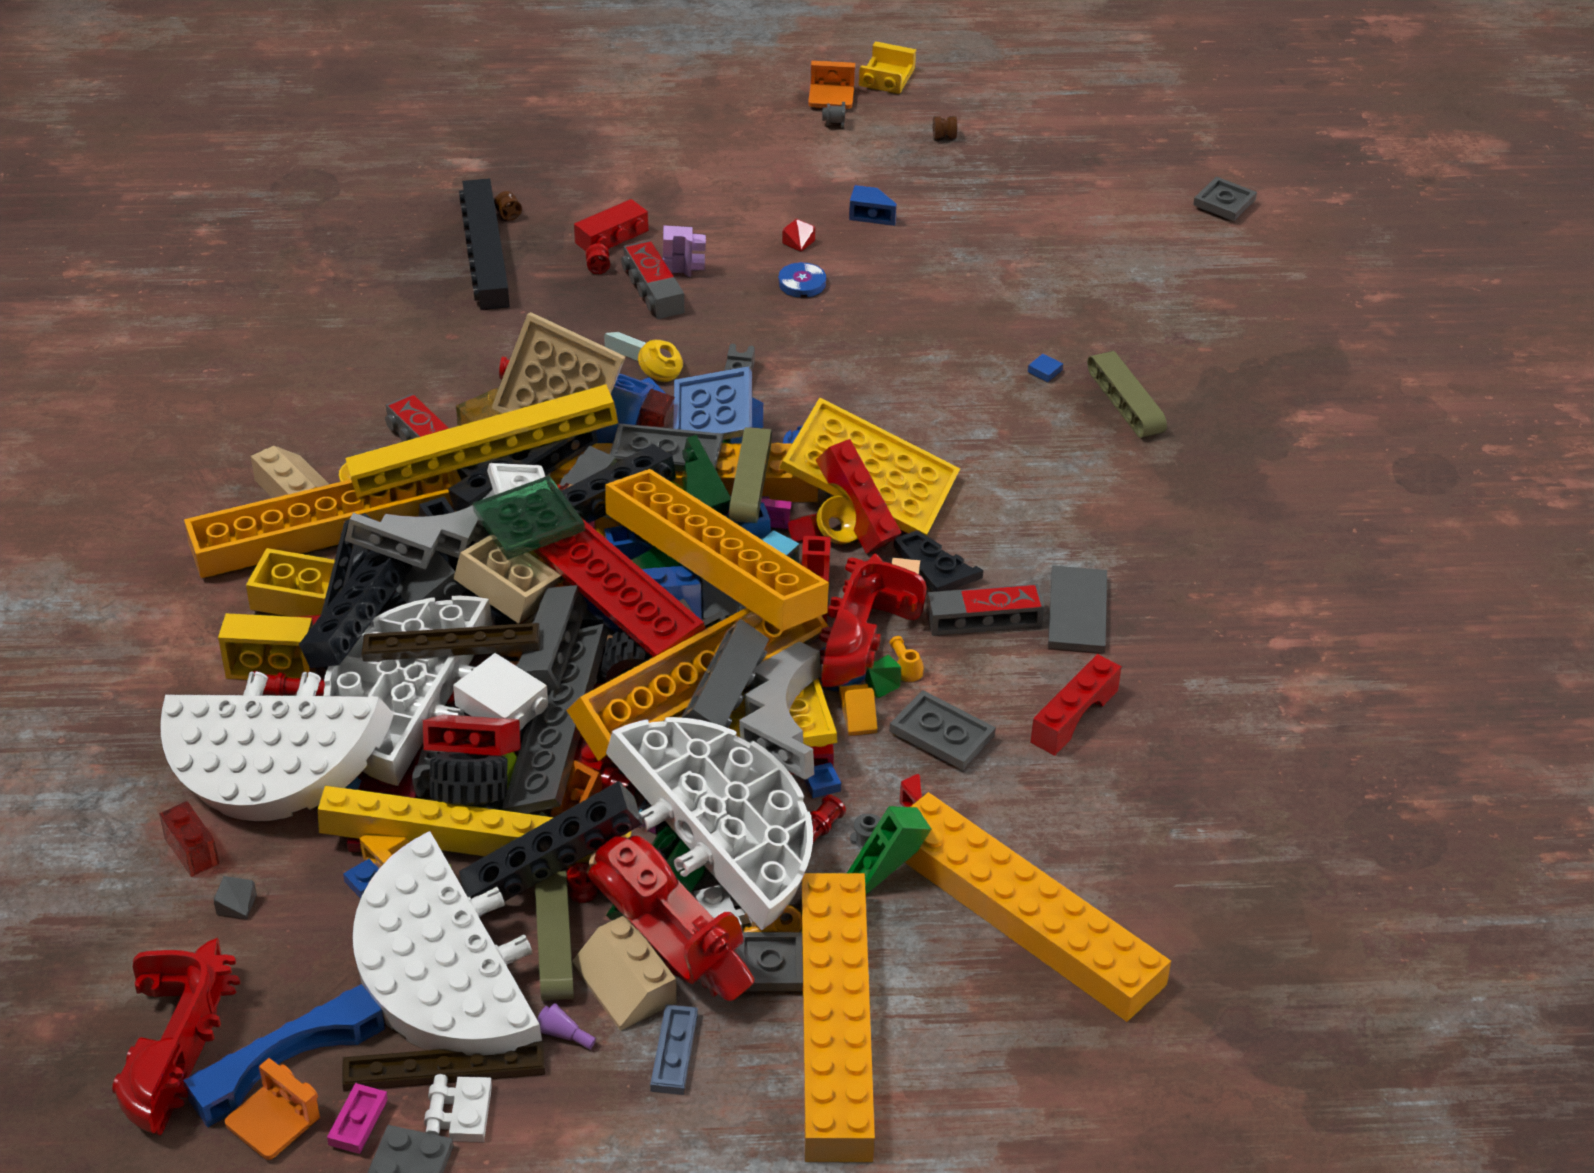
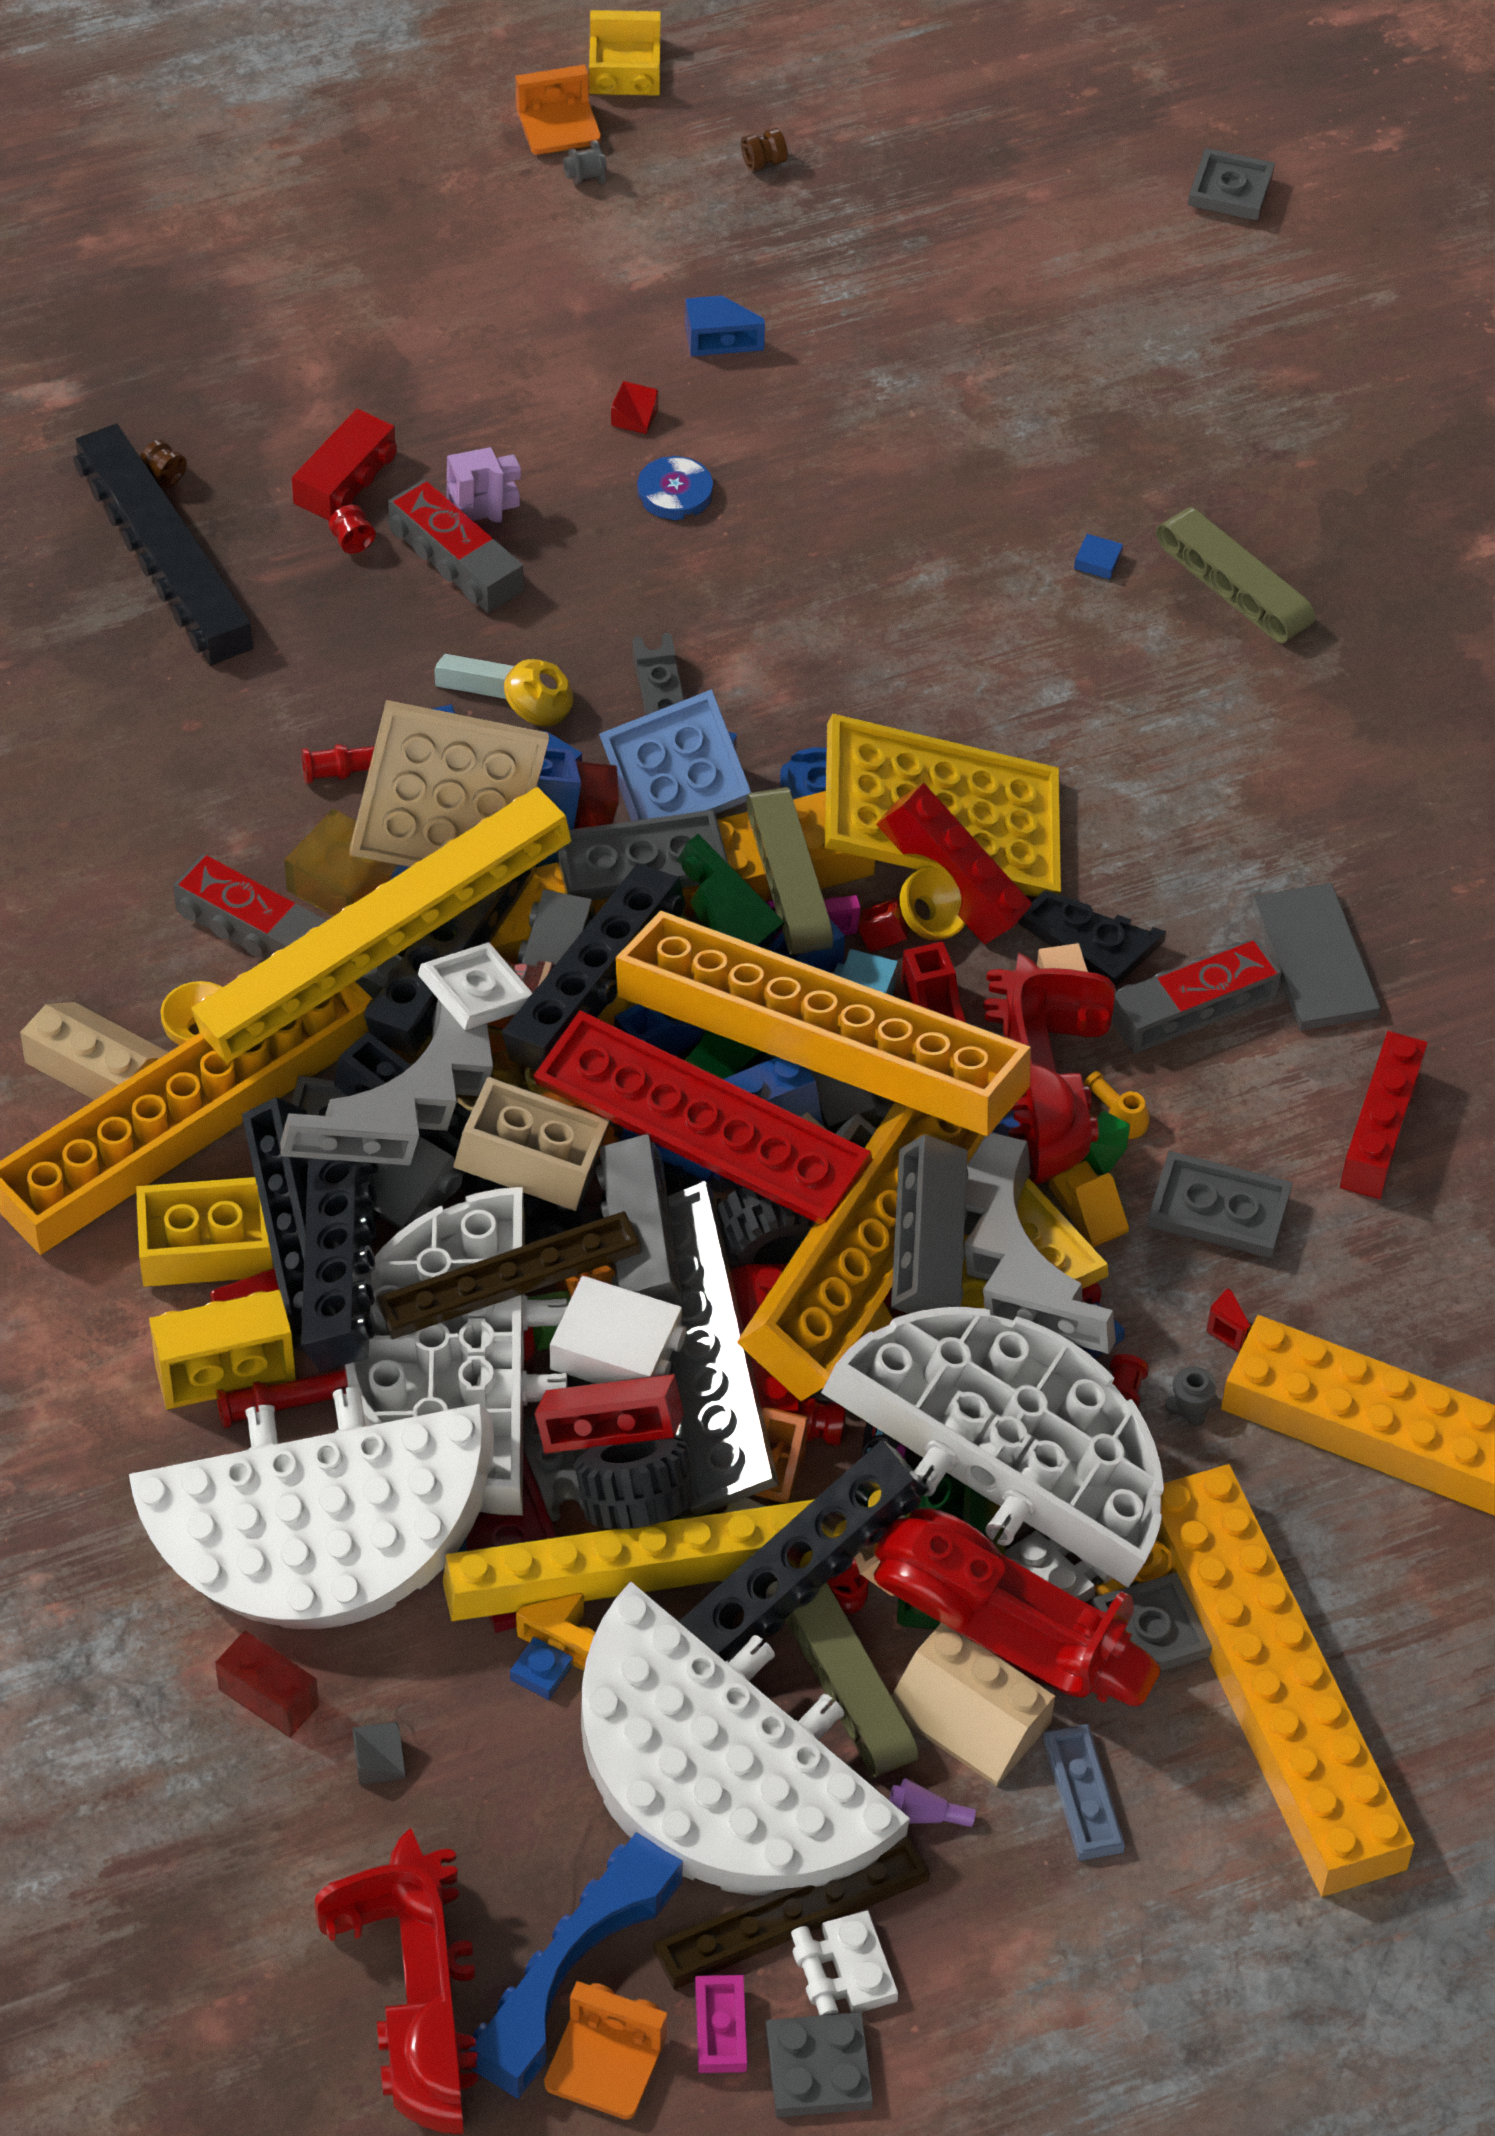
camera: 20 degrees left, 10 degrees up
clear green plate [472,475,585,560] -> none
green slope [847,806,932,894] -> none

